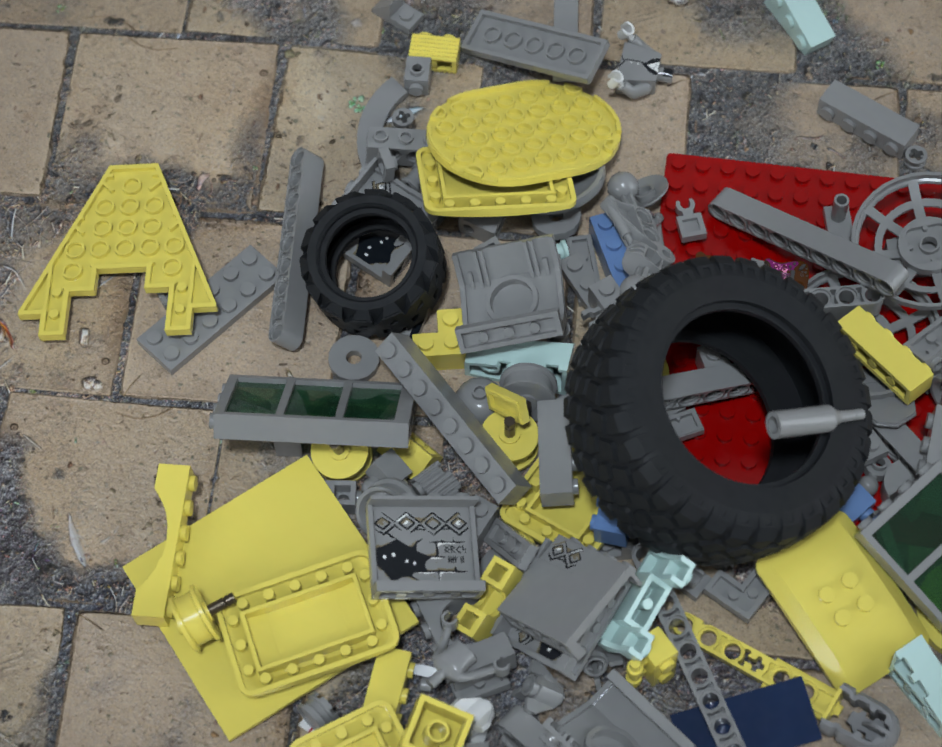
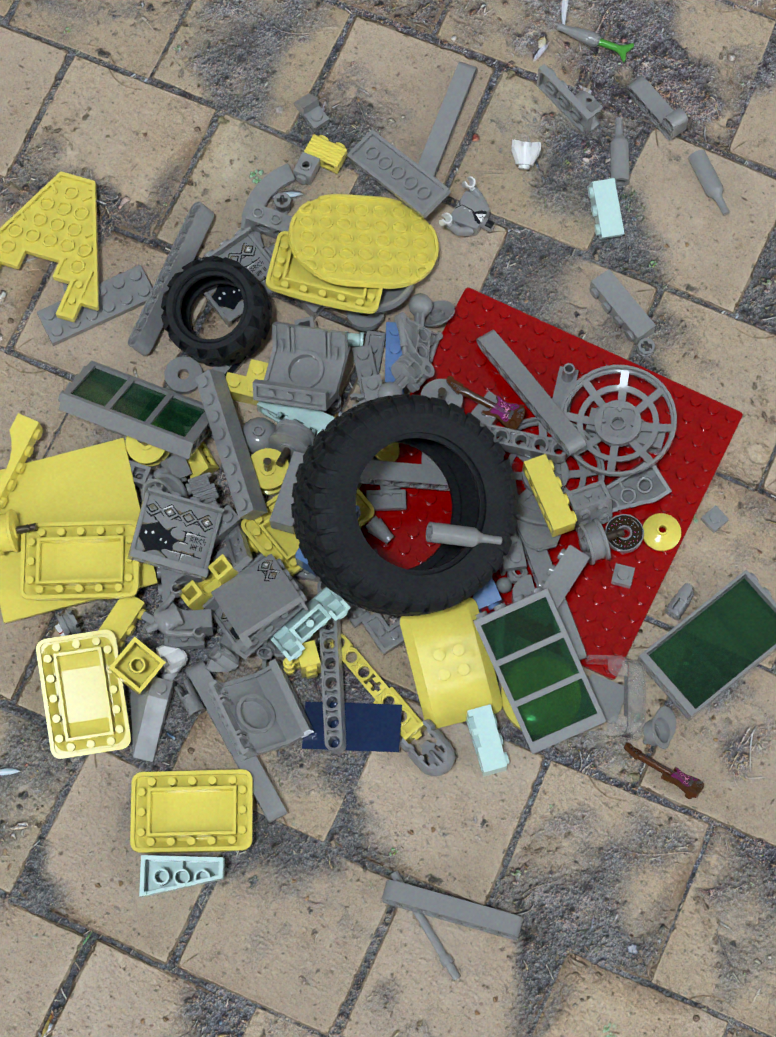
camera: 15 degrees right, 10 degrees up
light grey plate [377,147,398,183] -> none
light yellow tile [485,383,530,425] -> none
light grey plate [675,198,707,243] -> none

